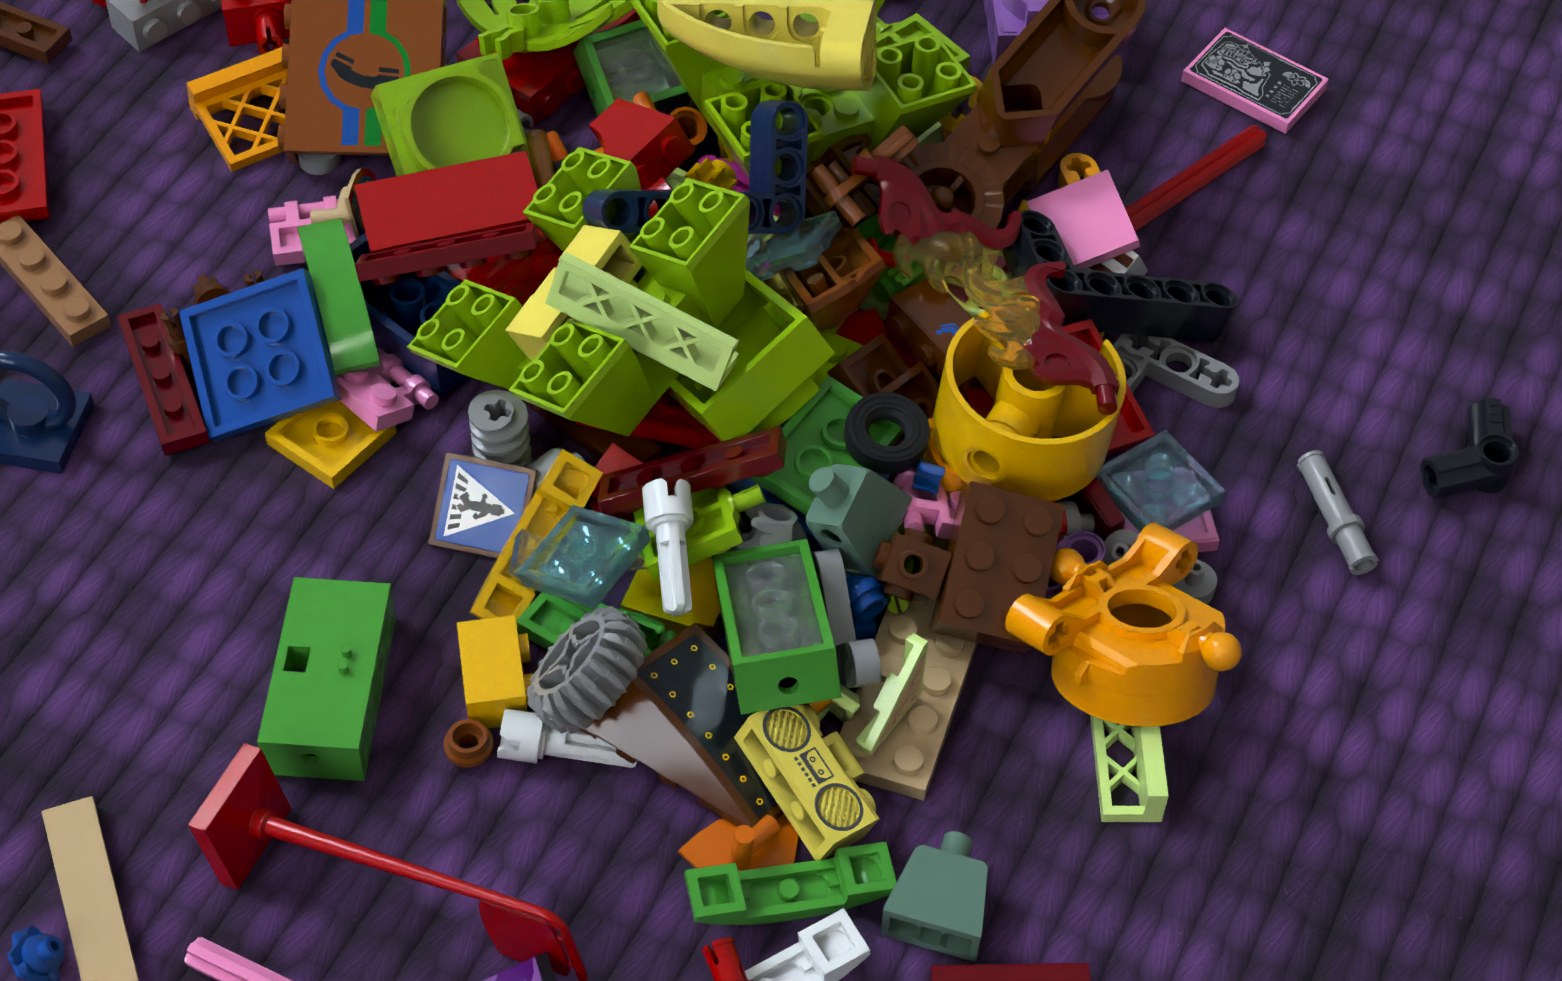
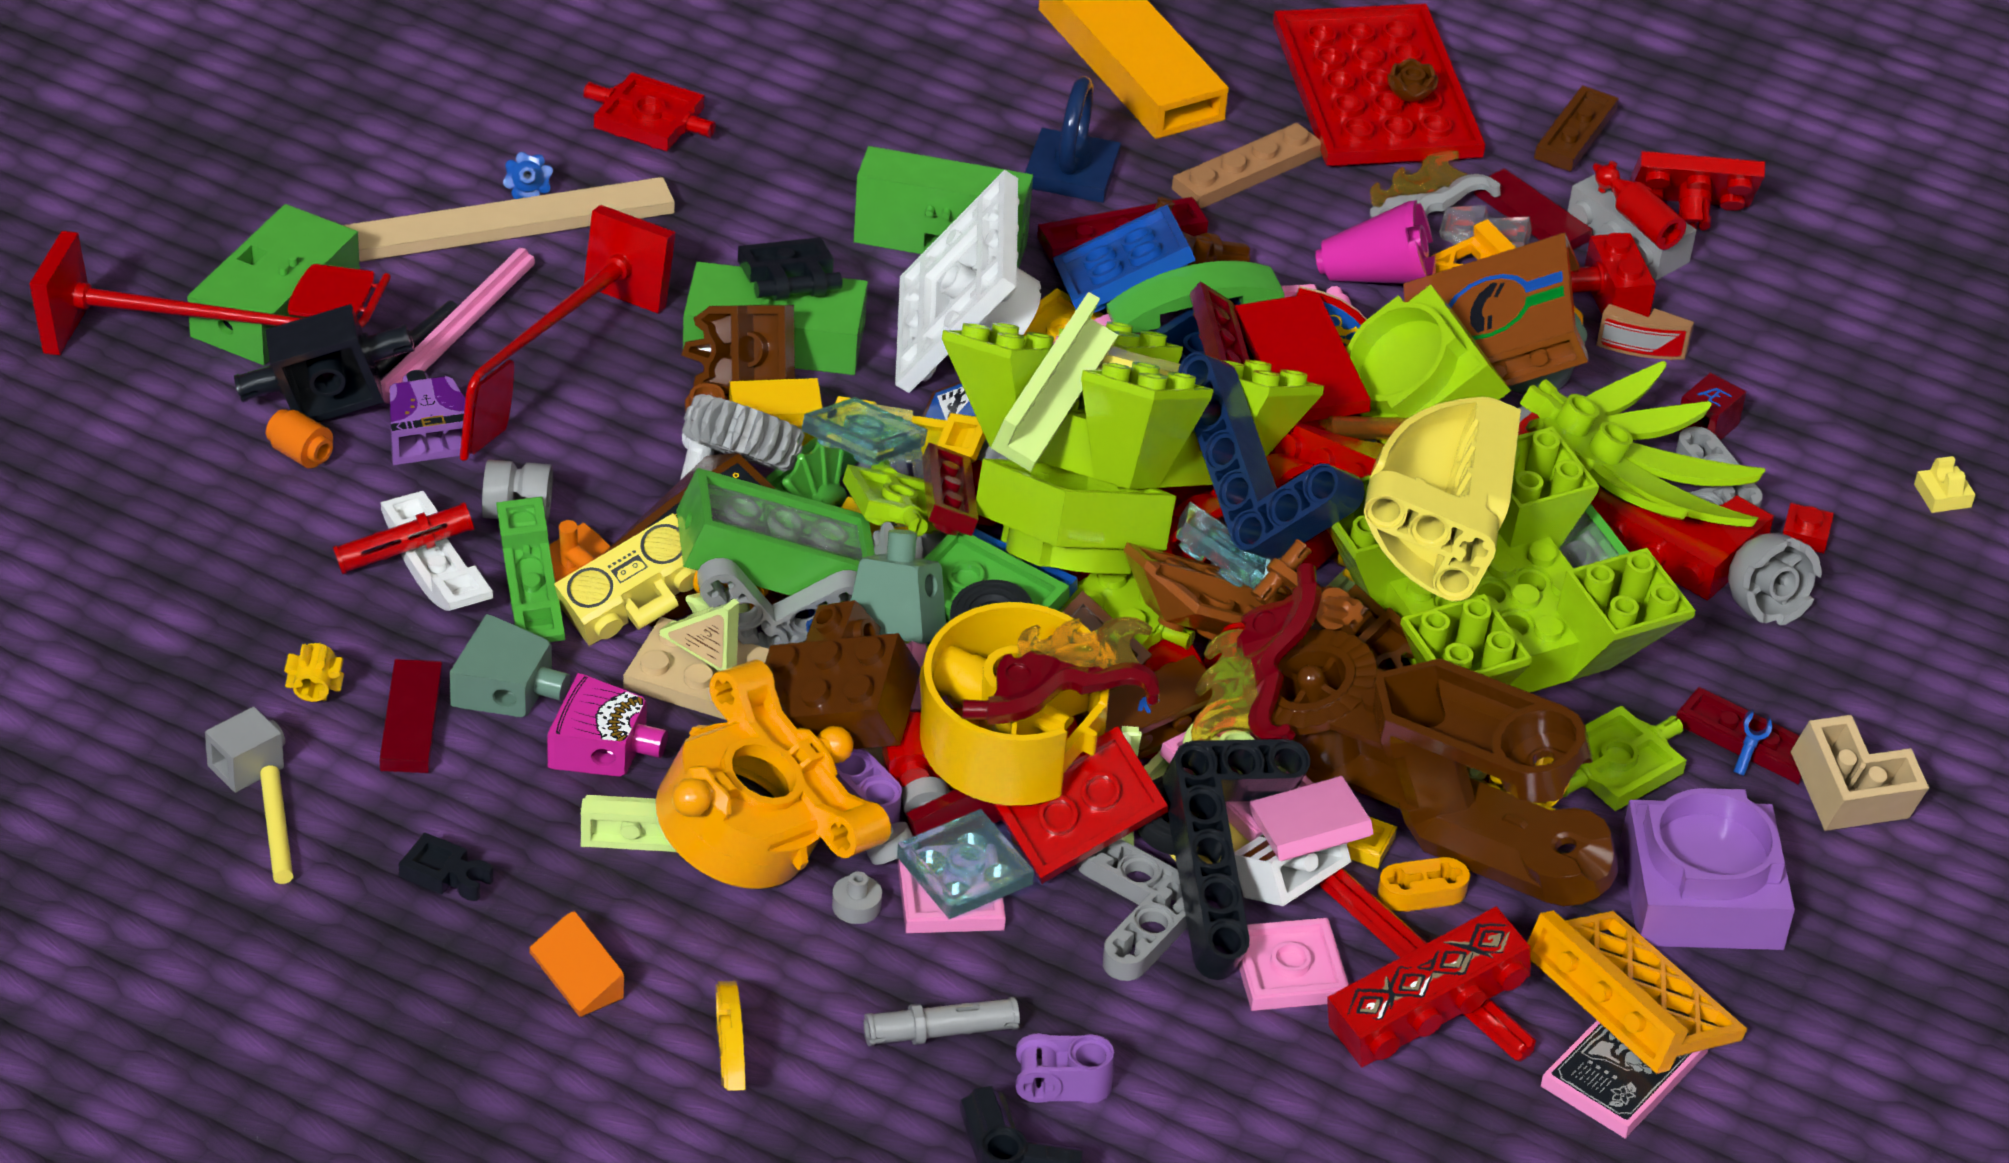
camera: 90 degrees right, 10 degrees down
white piece [642,478,694,617] -> none
none -> black plate [399,832,493,901]
none -> light grey wheel [482,459,553,523]
none -> orange slope [529,911,624,1017]
none -> dark pink torso [548,673,668,777]
none -> reddish brown plate [681,305,795,394]
none -> yellow tile [715,981,746,1091]
none -> black plate [737,237,843,301]
none -> bright green brick [854,146,1033,268]
none -> white piece [895,170,1041,393]
none -> medium lavender piece [1016,1033,1114,1103]
none -> bright pink tile [1238,918,1349,1011]
none -> dark pink cone [1315,200,1436,284]
none -> red brick [1327,906,1531,1068]
none -> piece [1370,150,1501,218]
none -> clear slope [1440,205,1532,248]
none -> dark red tile [1474,168,1593,250]
none -> light orange fence [1527,910,1747,1074]

